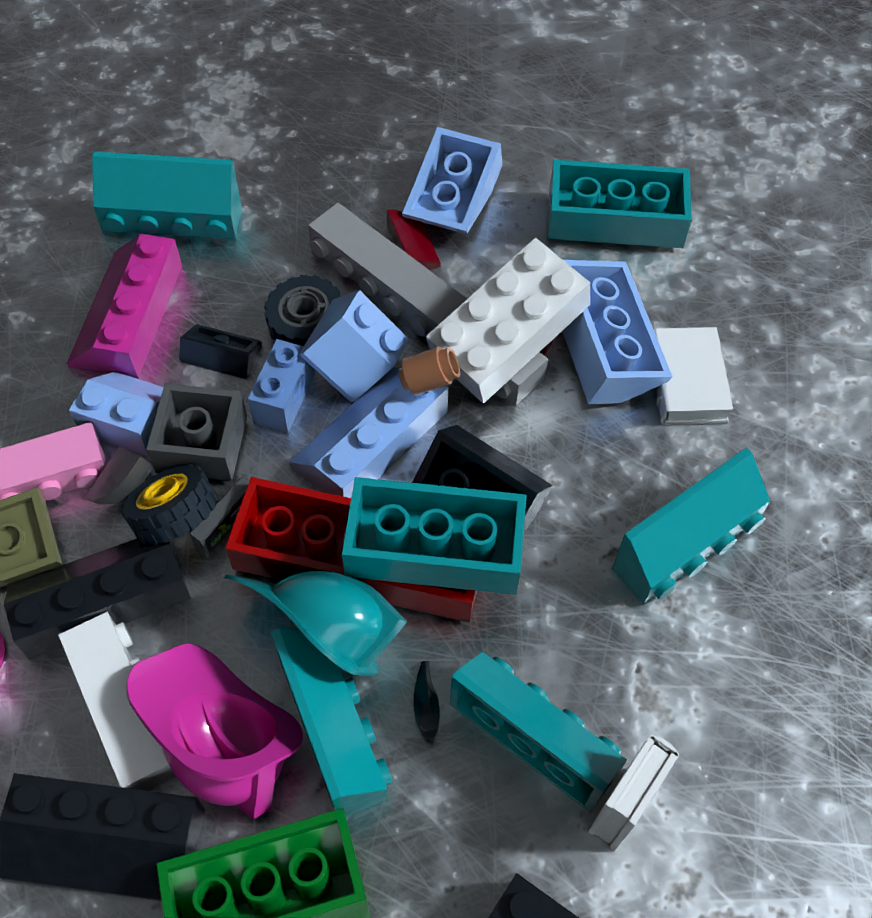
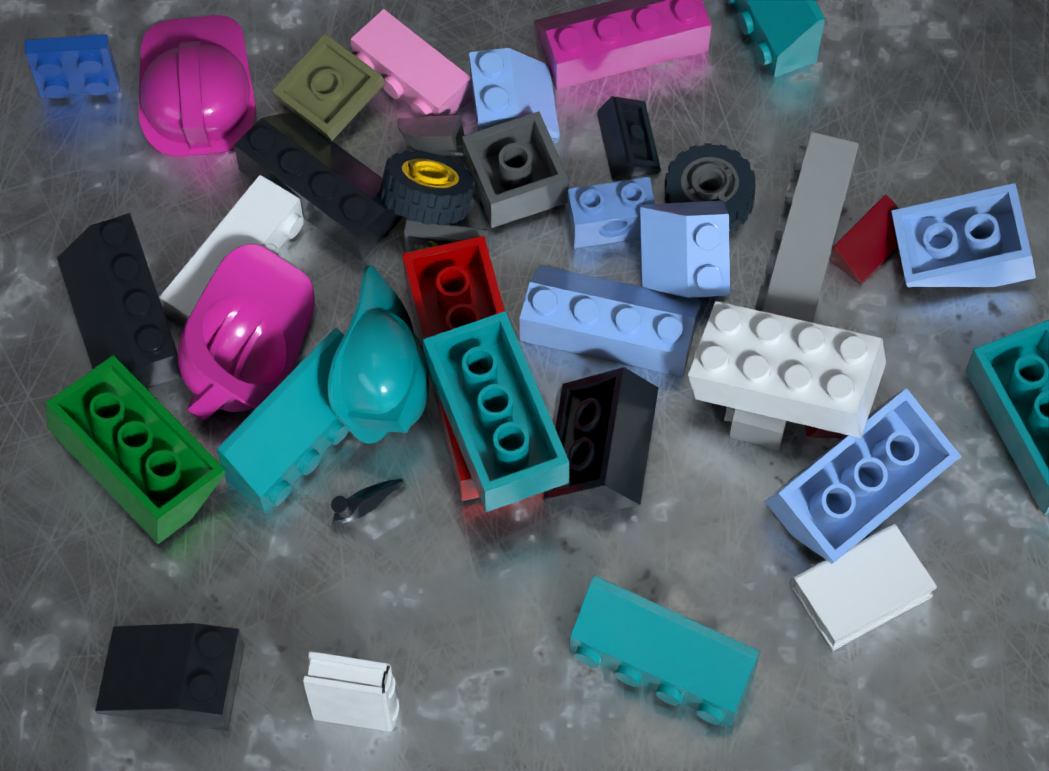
camera: 65 degrees right, 5 degrees up
nougat brick [399,347,460,396] -> none
teal slope [449,652,627,813] -> none

